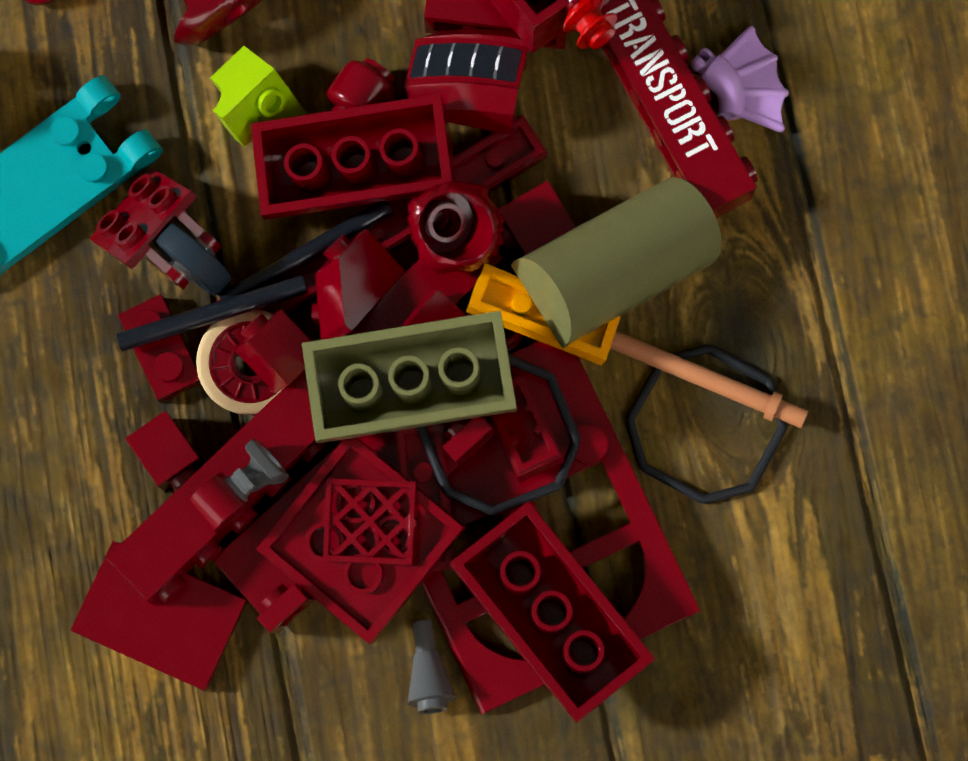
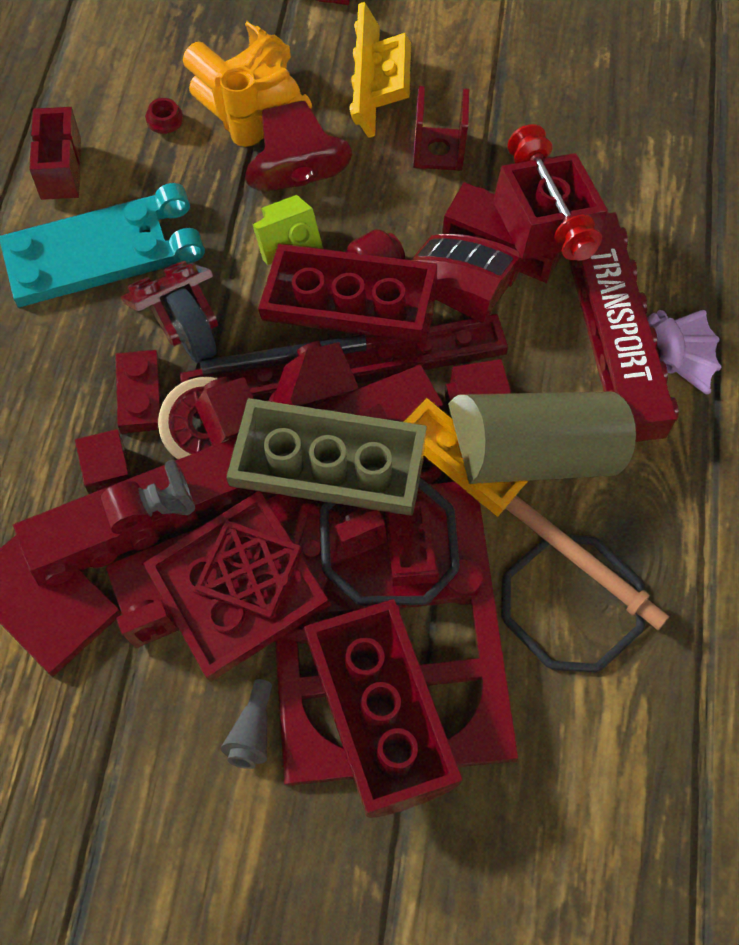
camera: 15 degrees right, 15 degrees down
black bar [116,275,308,352] -> none
dark red hair [408,181,505,274] -> none

